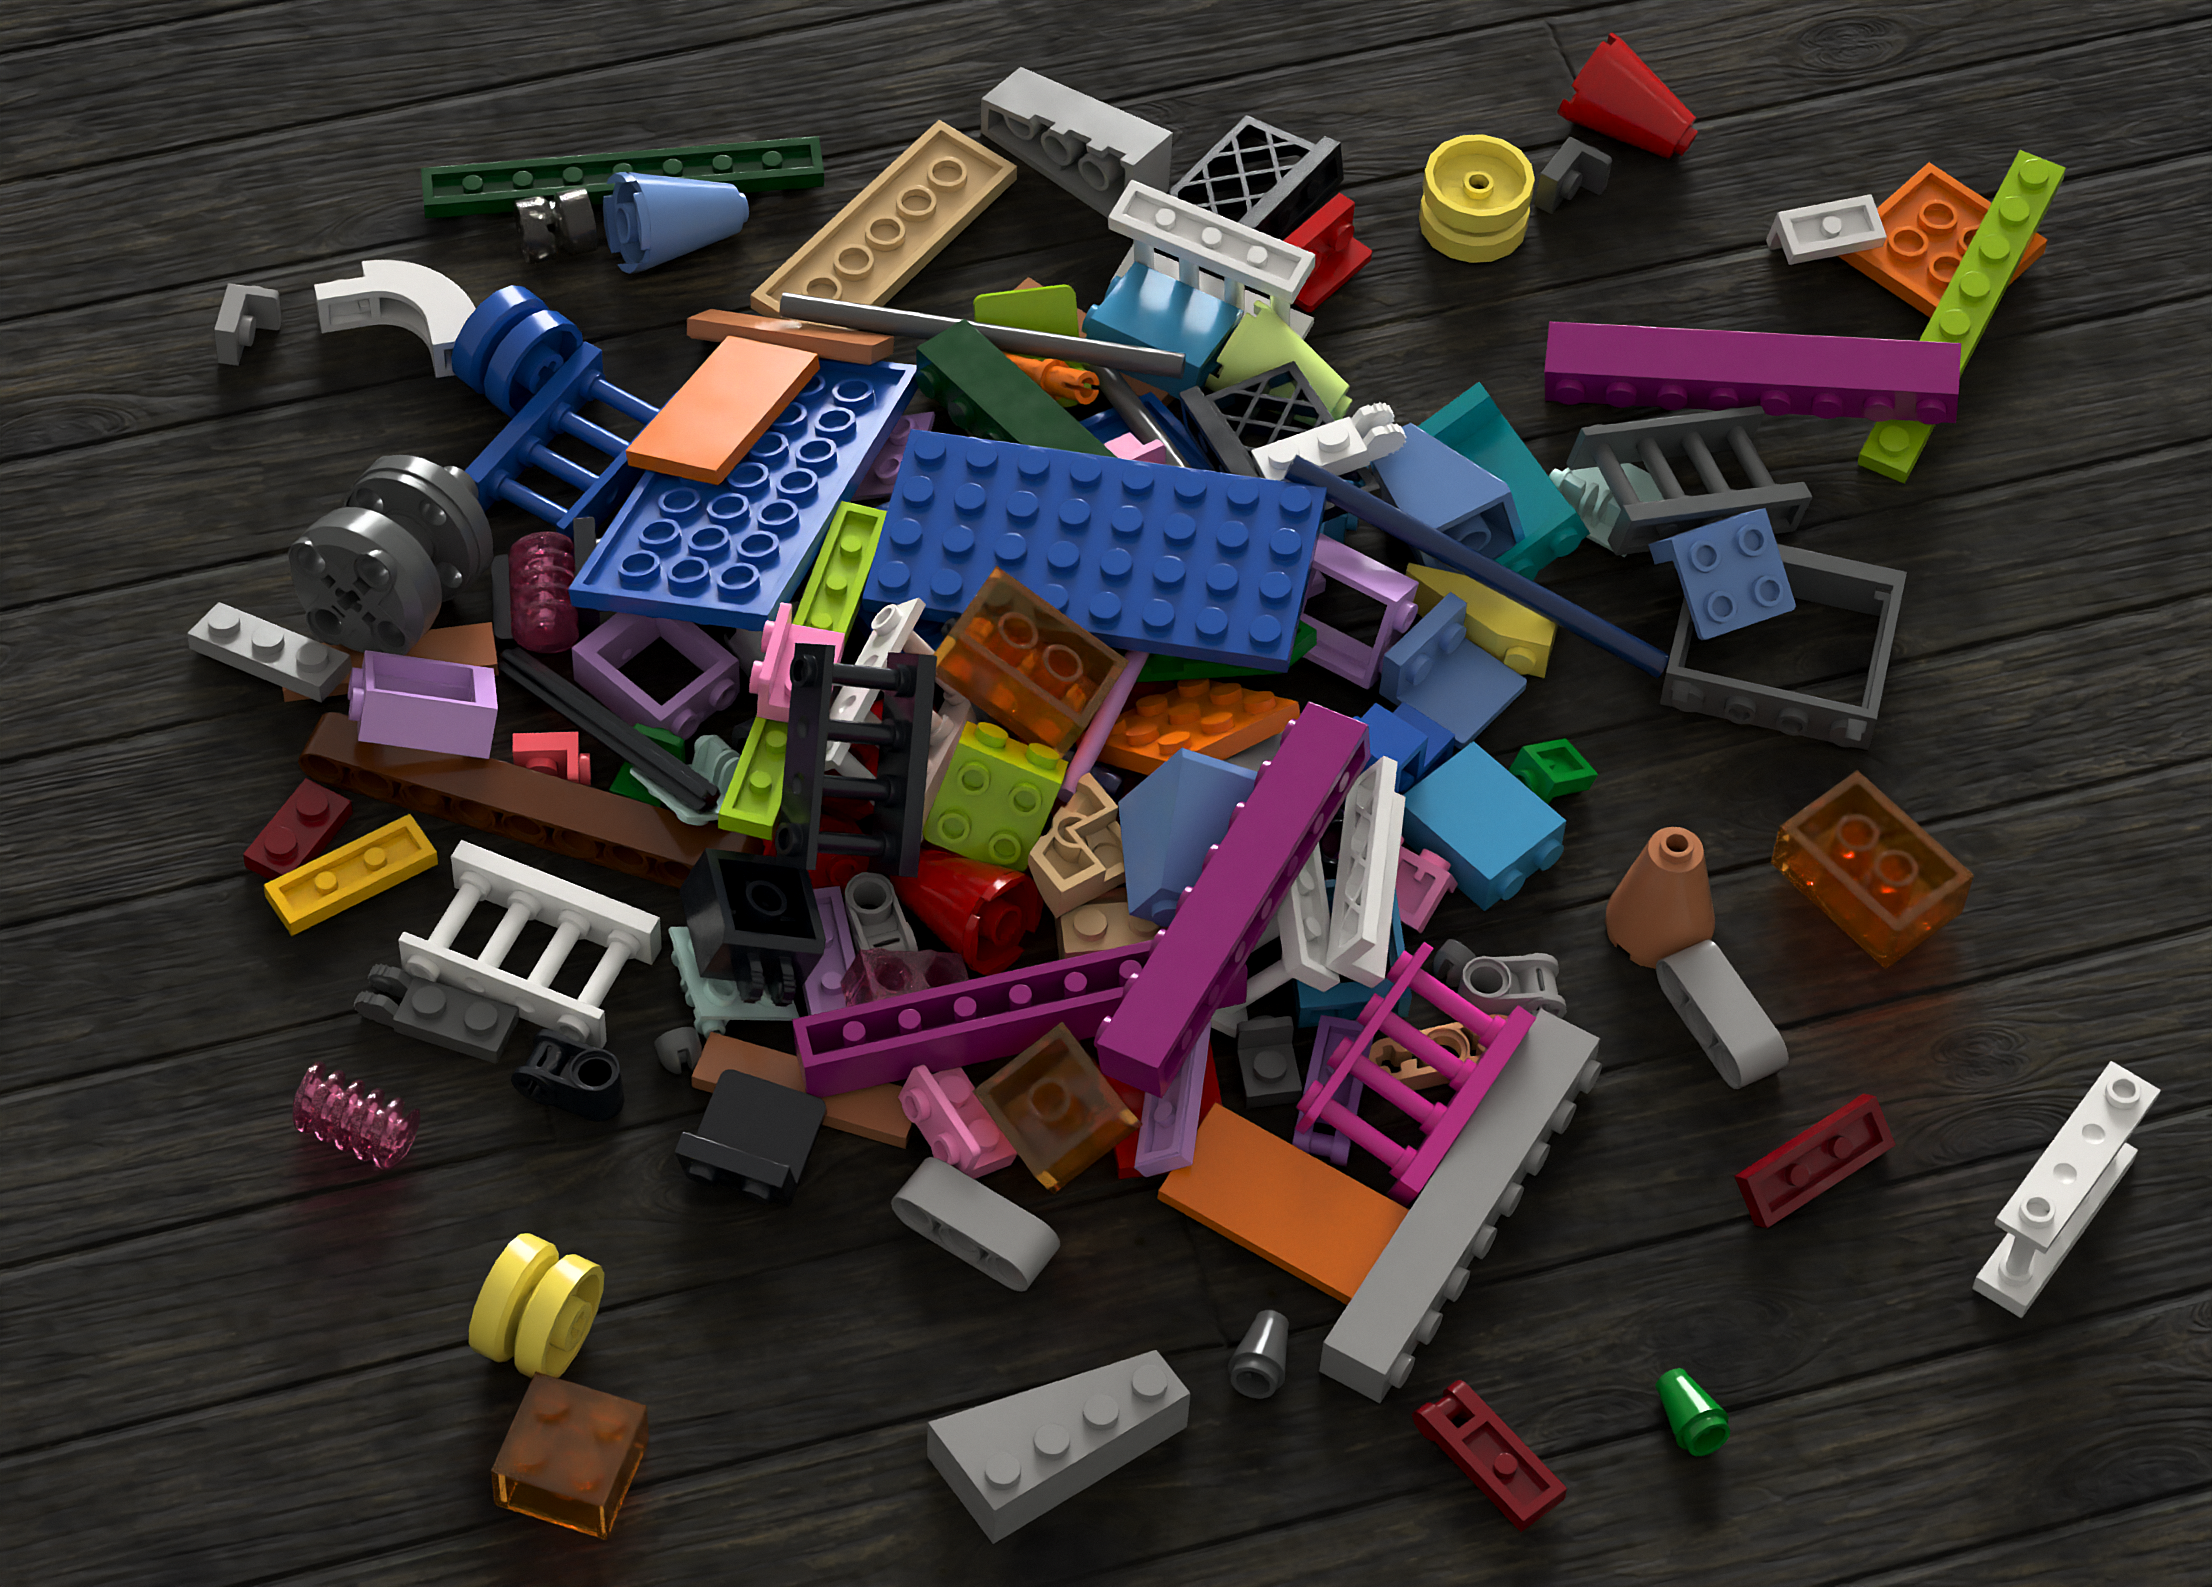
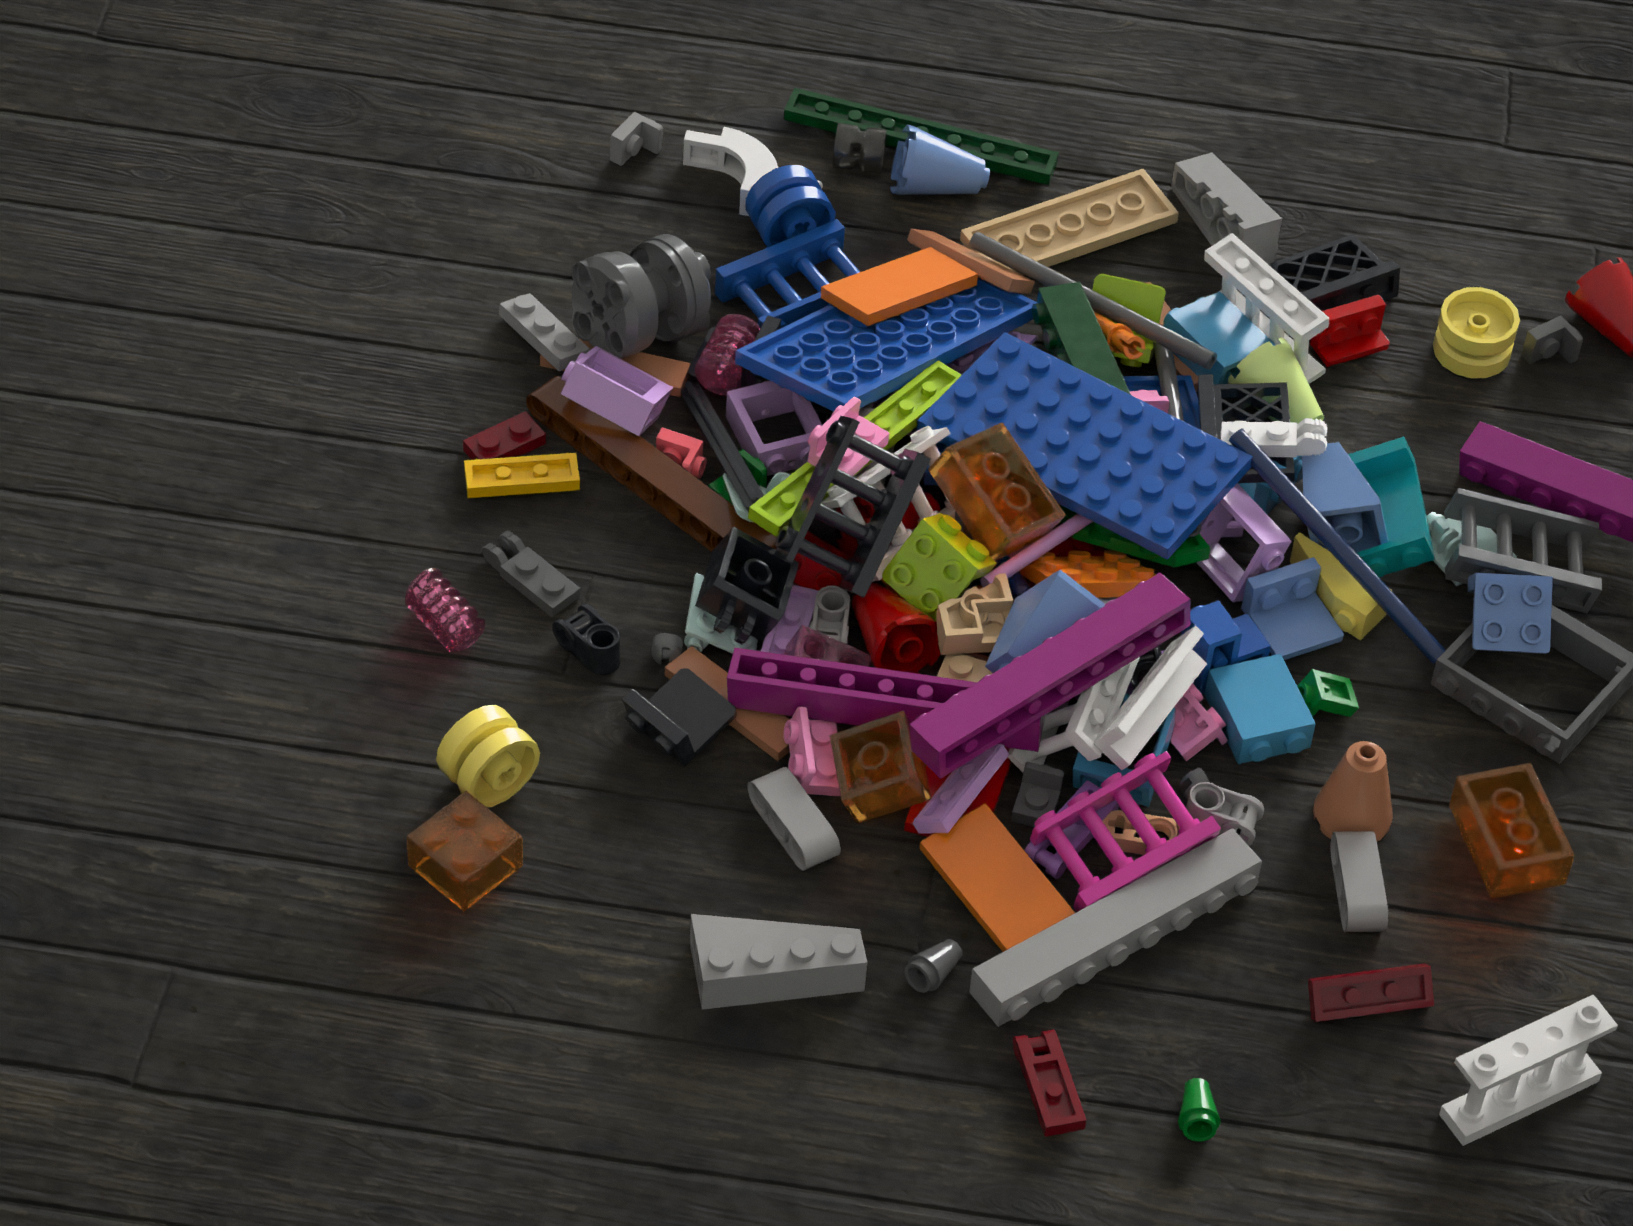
camera: 25 degrees right, 5 degrees down
white fence [399,840,662,1049] -> none

